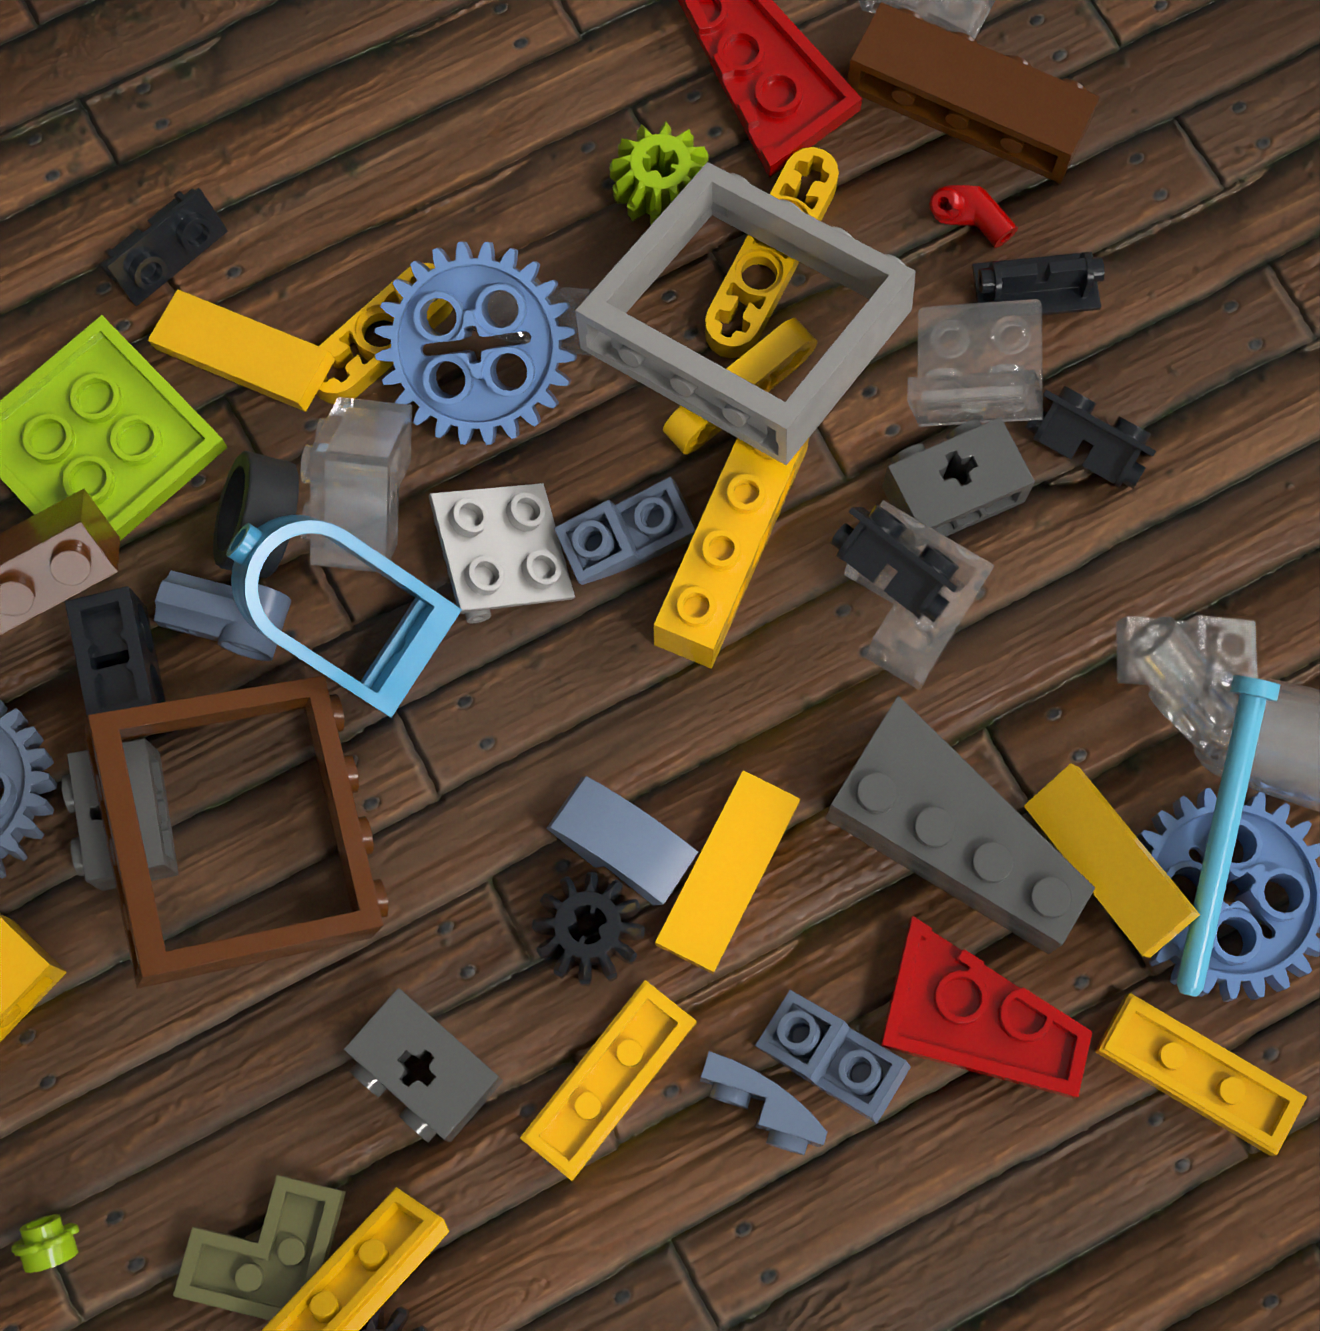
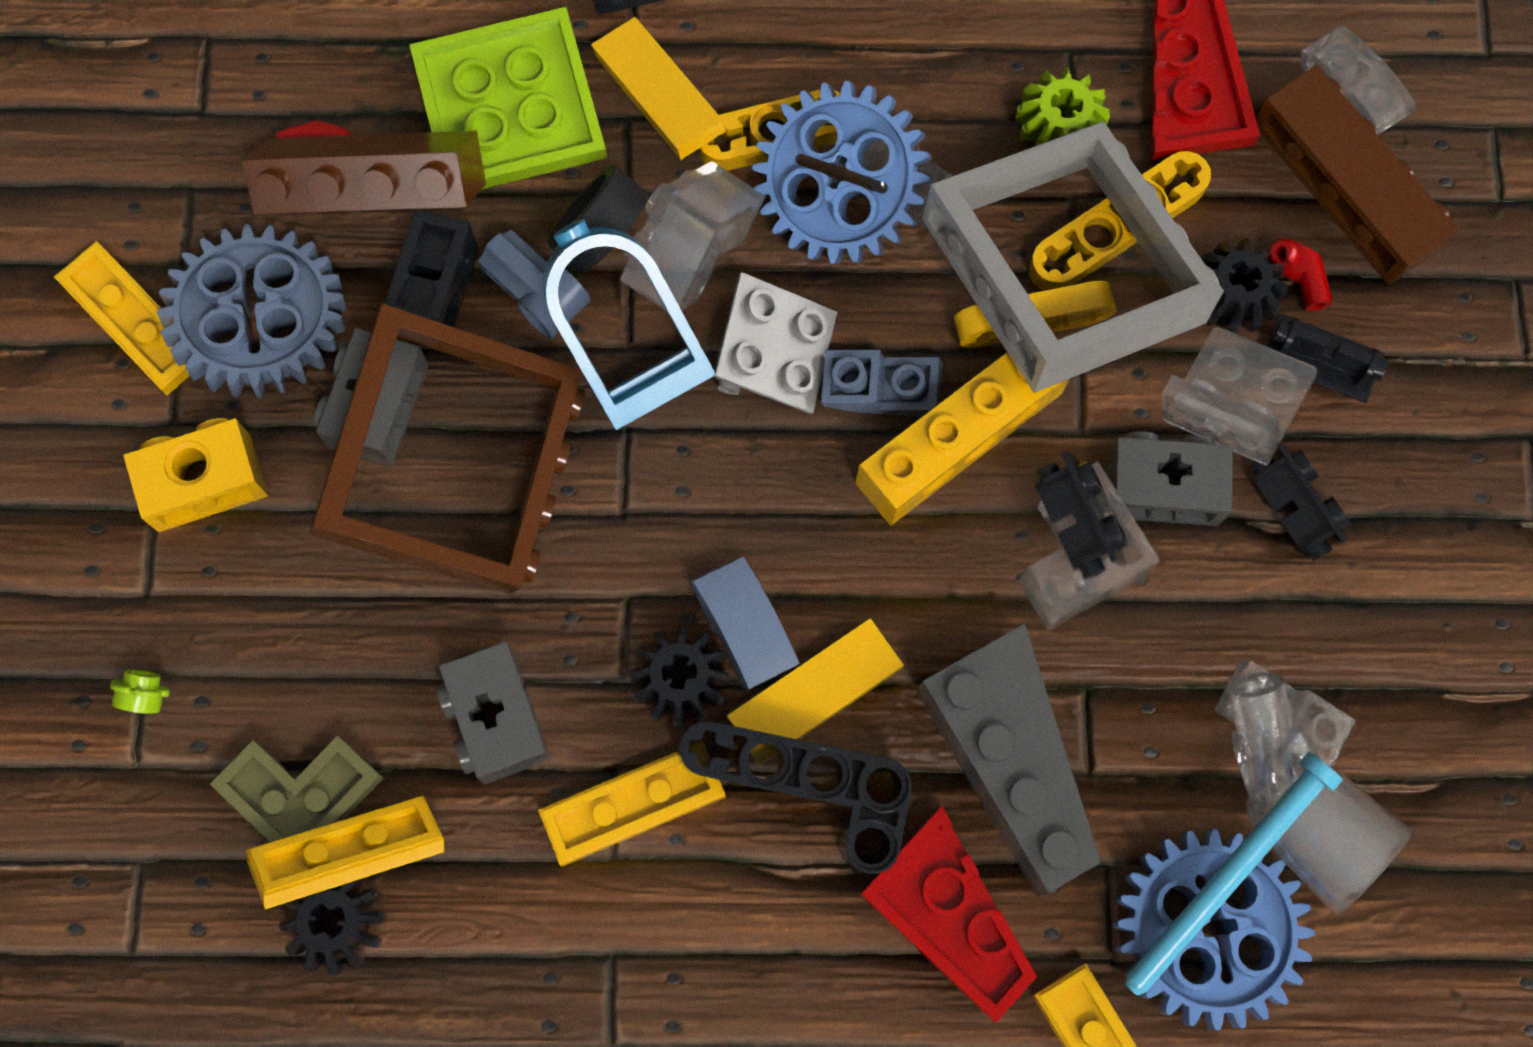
camera: 25 degrees right, 0 degrees up
sand blue slope [700,1051,827,1155] -> none
sand blue slope [755,990,911,1124] -> none
yellow tile [1024,763,1200,958] -> none
none -> black beam [677,722,911,874]
none -> black gear [1200,237,1288,335]

